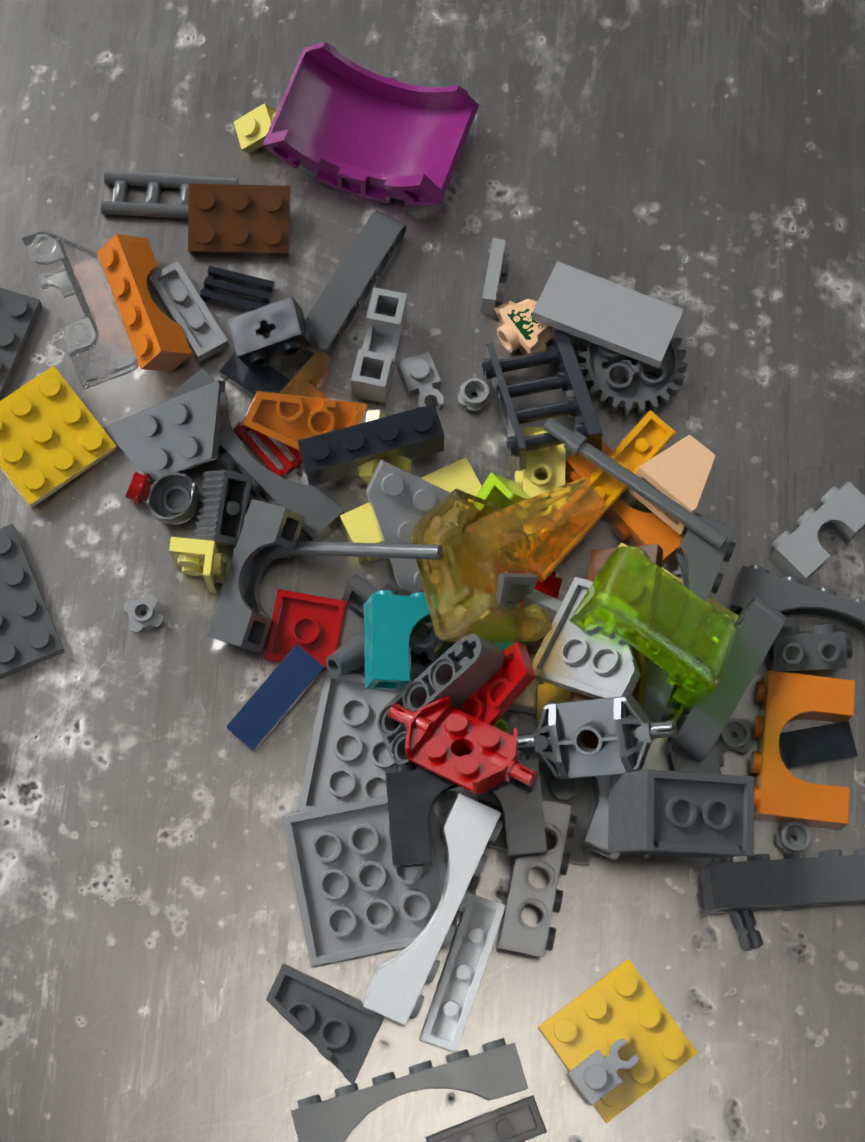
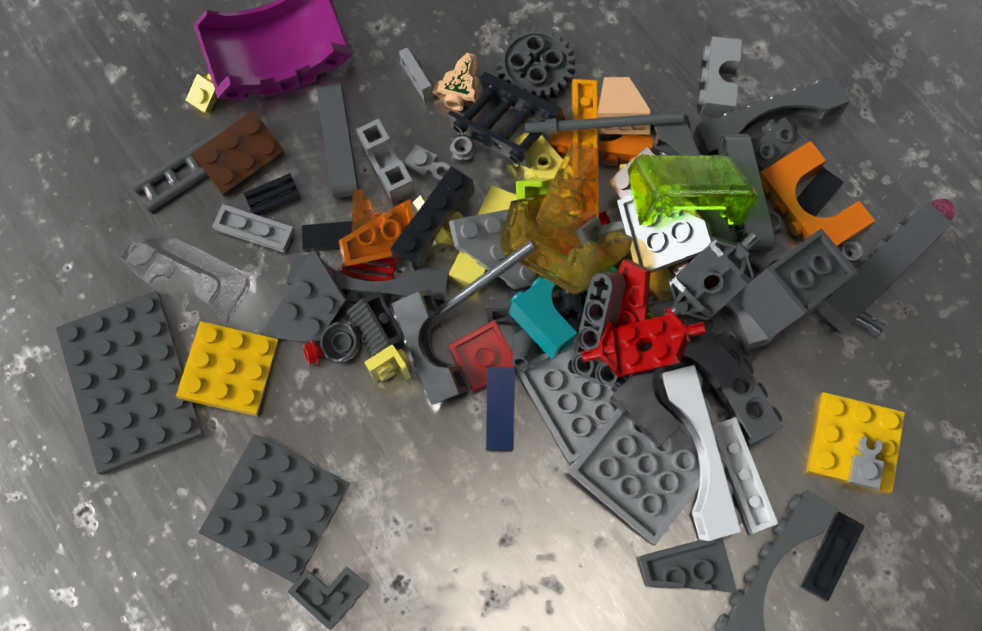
camera: 30 degrees left, 0 degrees up
orange arch [97,234,192,372] -> none
light grey plate [123,594,163,633] -> none
brick [228,297,312,368] -> none
light grey tile [531,261,684,368] -> none

